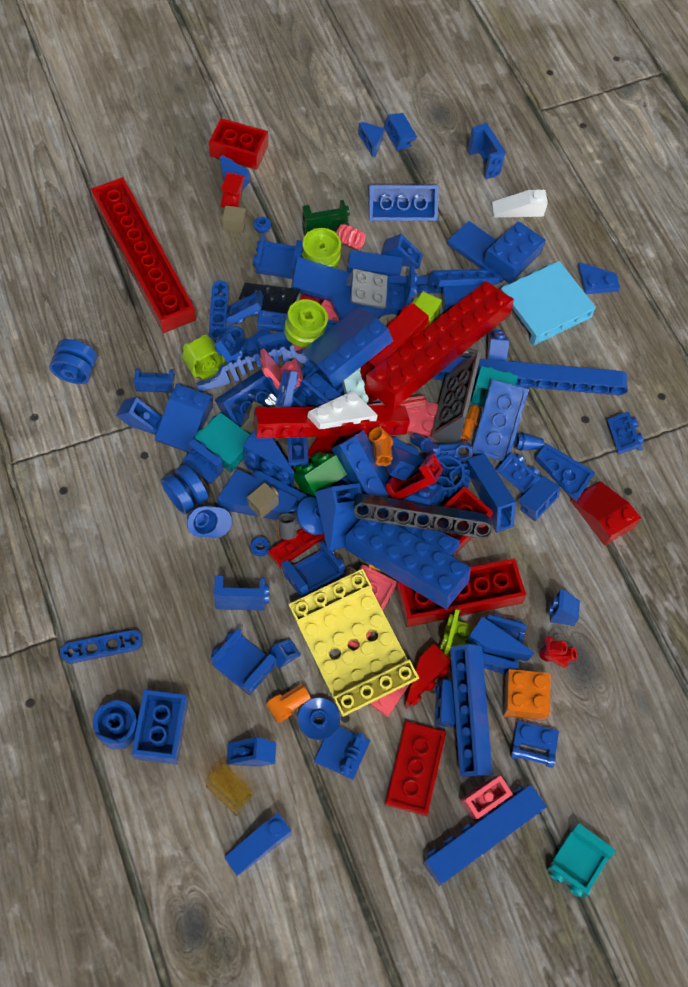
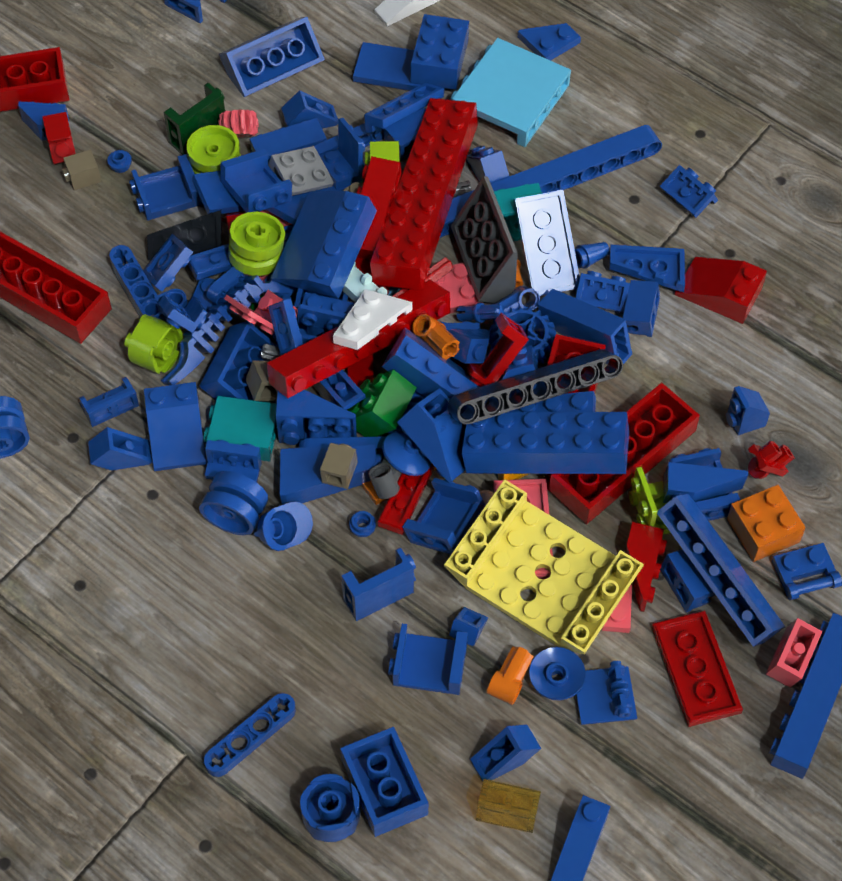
camera: 25 degrees left, 5 degrees down
none -> blue panel [221,149,292,213]

